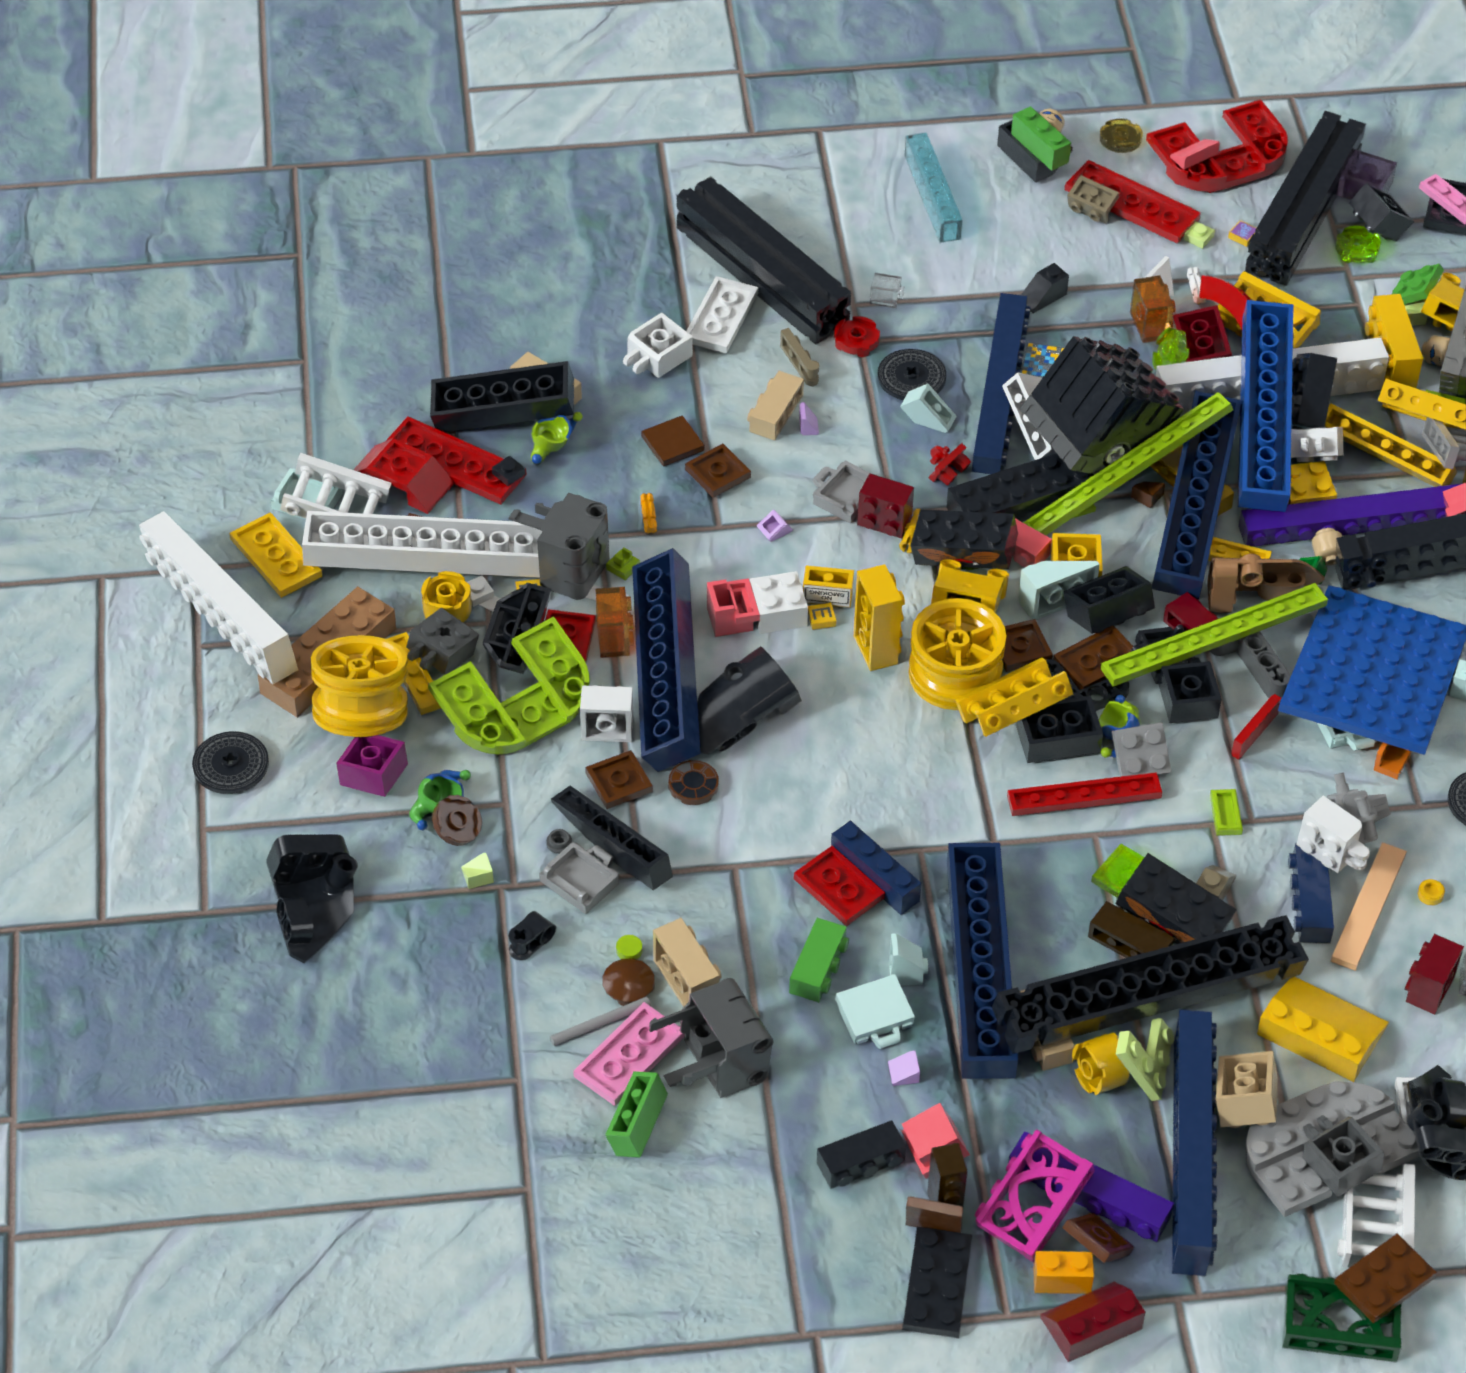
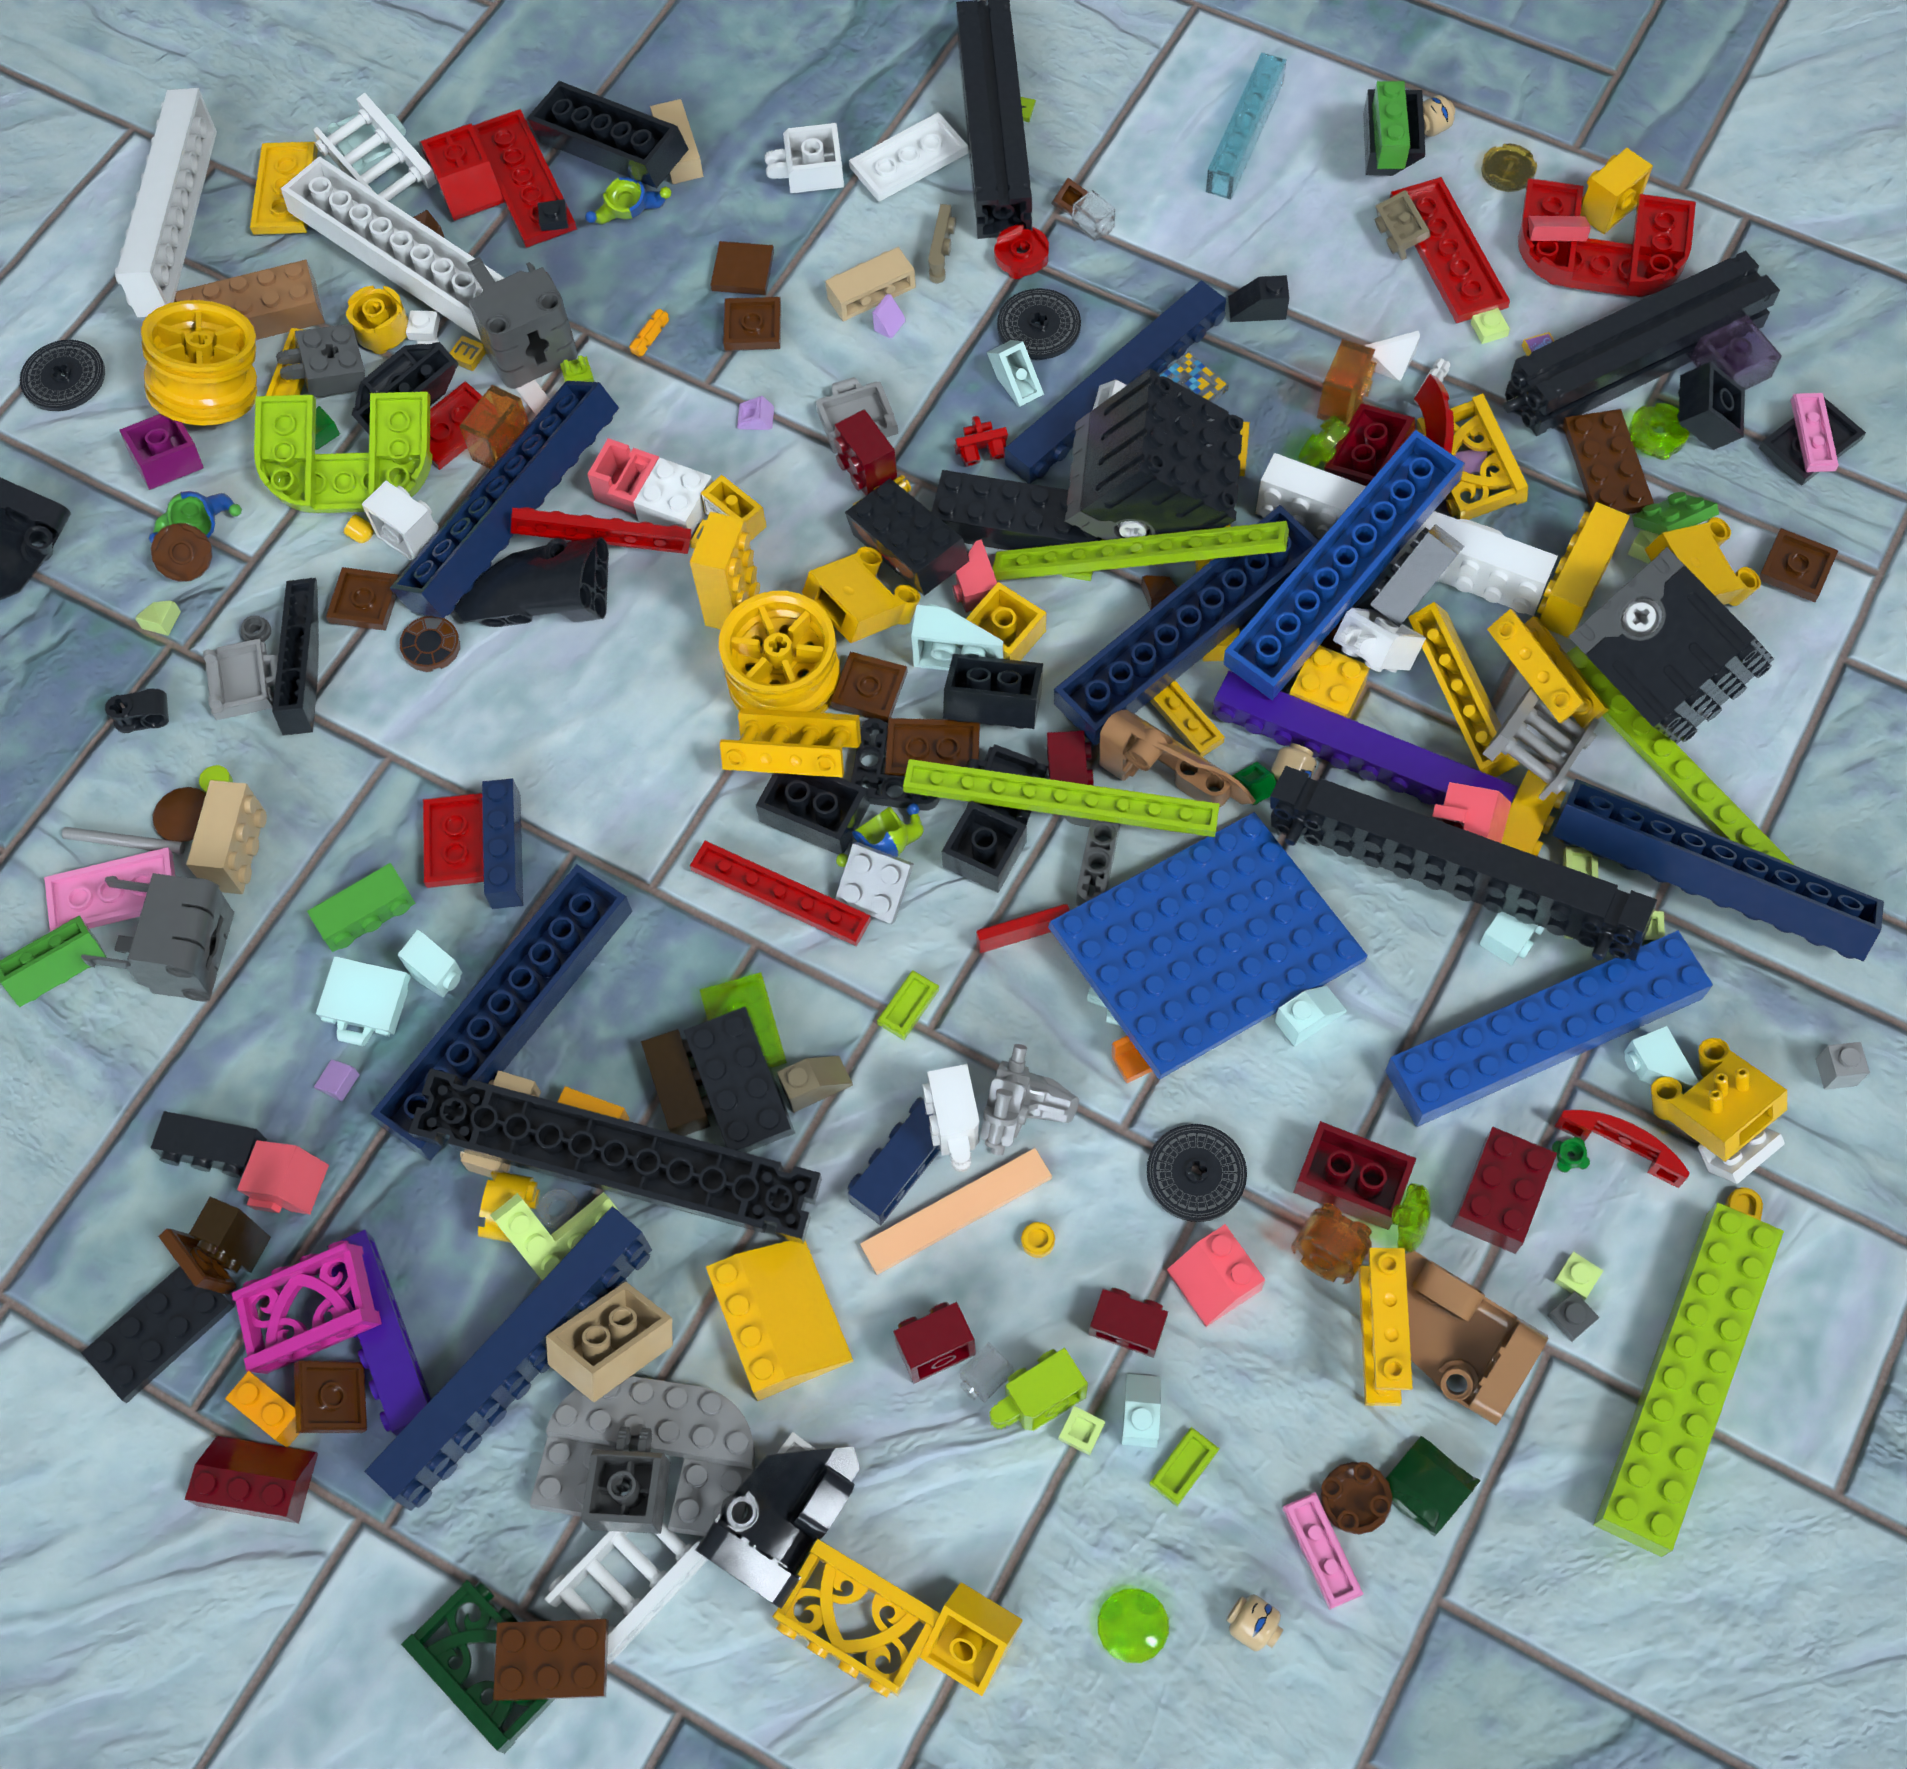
camera: 40 degrees right, 15 degrees up
none -> yellow piece [343,514,374,543]
none -> red plate [511,507,691,554]
none -> reddish brown slope [1051,178,1090,217]
none -> reddish brown plate [1562,409,1654,514]
none -> yellow brick [1580,148,1653,234]

